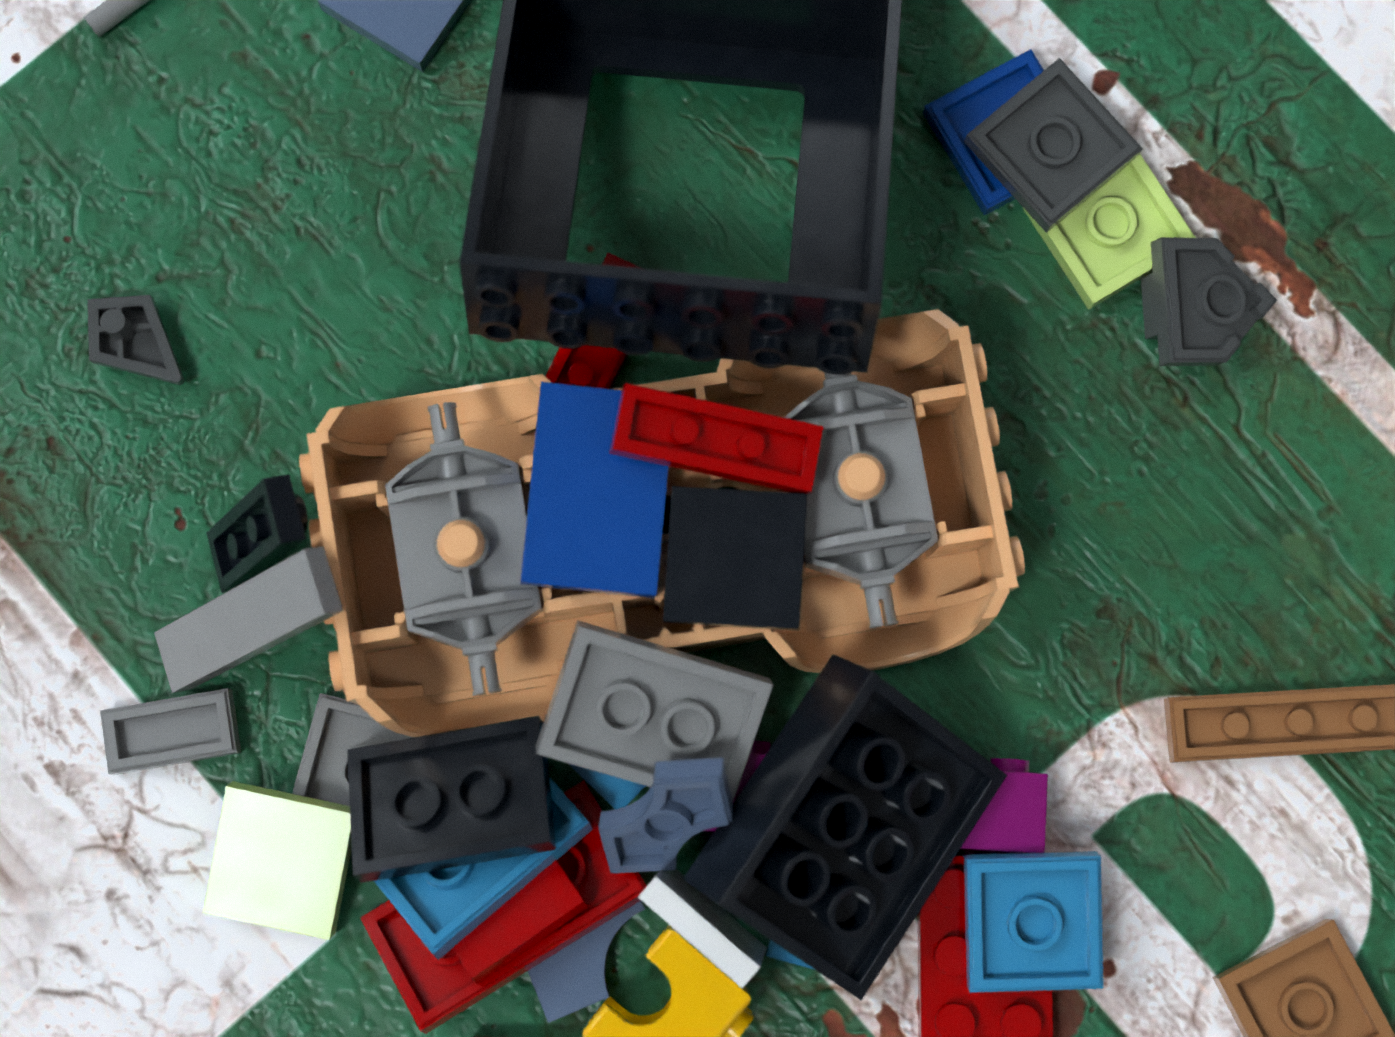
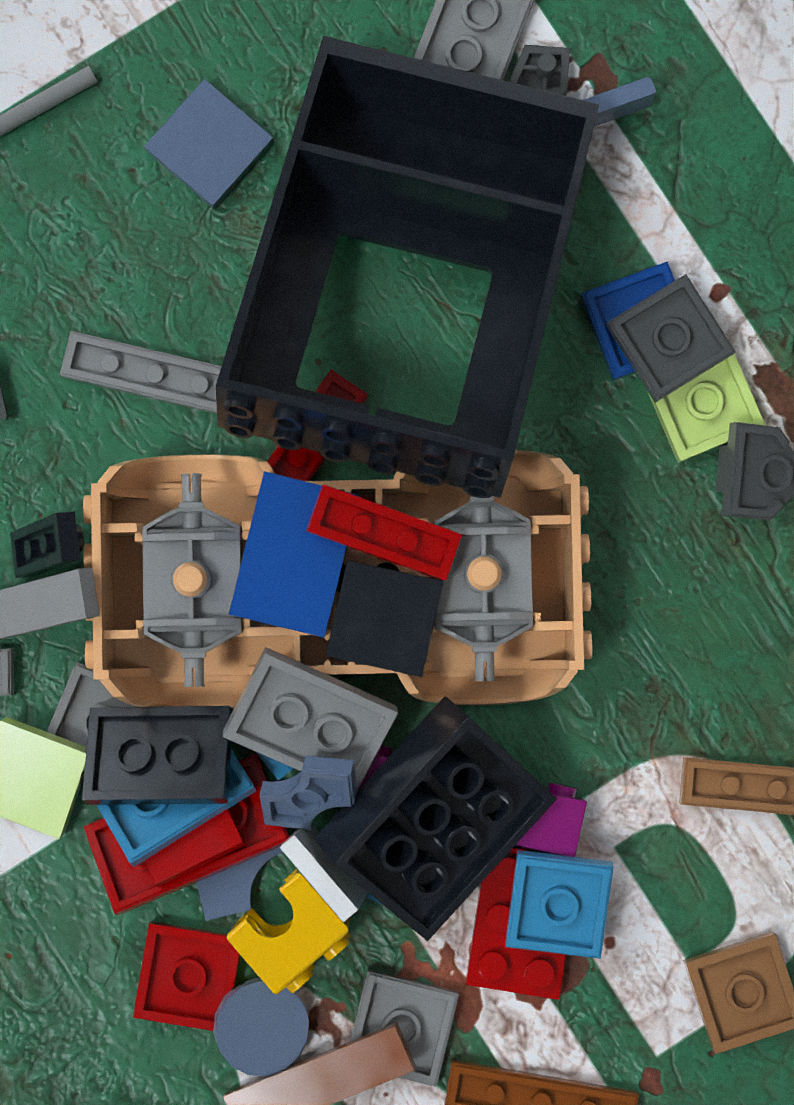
camera: 10 degrees right, 5 degrees up
none -> light grey tile [60,331,221,414]

